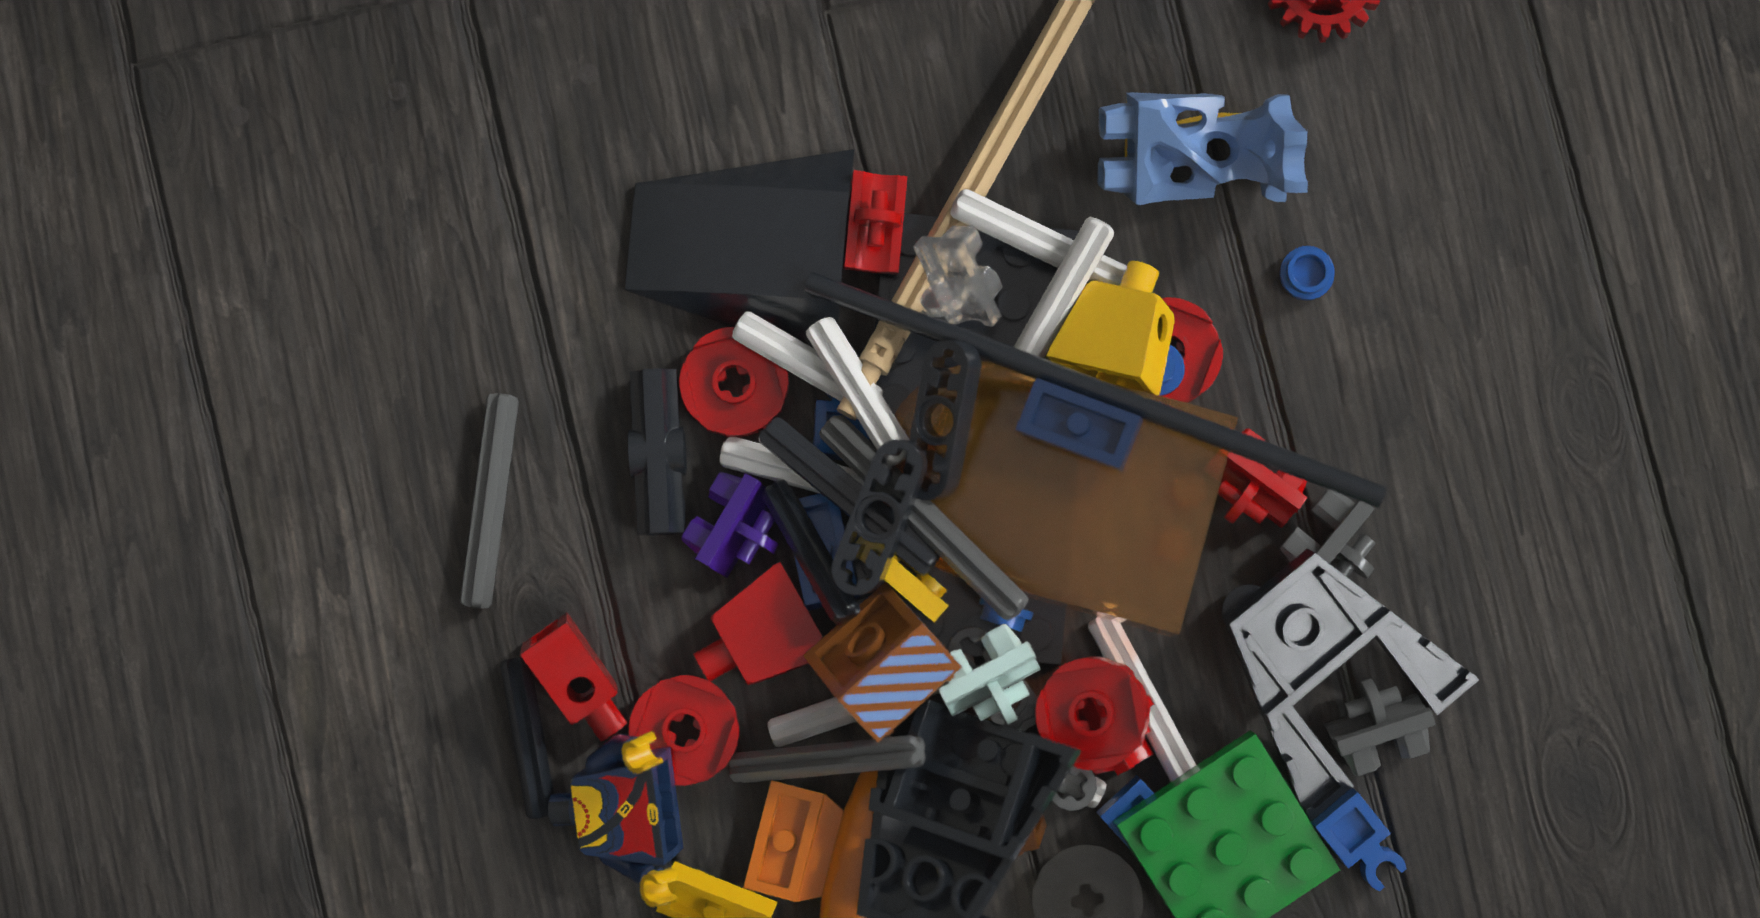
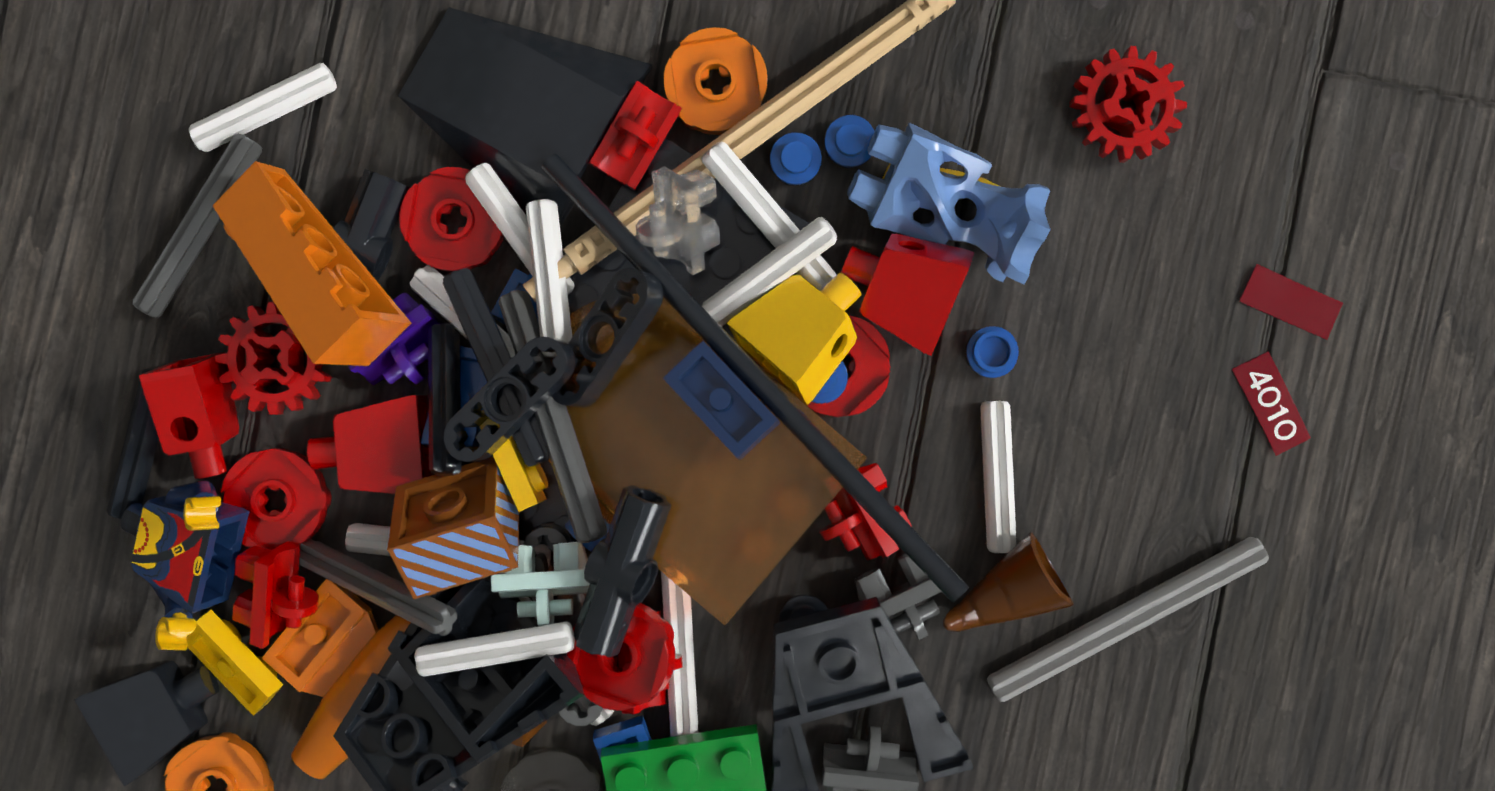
camera: 25 degrees right, 5 degrees up
none -> white axle [188,63,337,152]
none -> orange wedge [213,161,412,366]
none -> red gear [215,302,332,415]
none -> red hips [232,541,319,649]
none -> white axle [414,622,575,677]
none -> black piece [574,485,672,657]
none -> orange plate [664,27,768,135]
none -> blue plate [770,133,822,185]
none -> blue plate [824,115,875,168]
none -> red torso [841,234,975,356]
none -> reddish brown hat [943,532,1073,632]
none -> white axle [980,401,1017,553]
none -> light grey axle [987,537,1269,702]
none -> dark red sticker [1232,351,1311,456]
none -> dark red sticker [1240,264,1343,340]

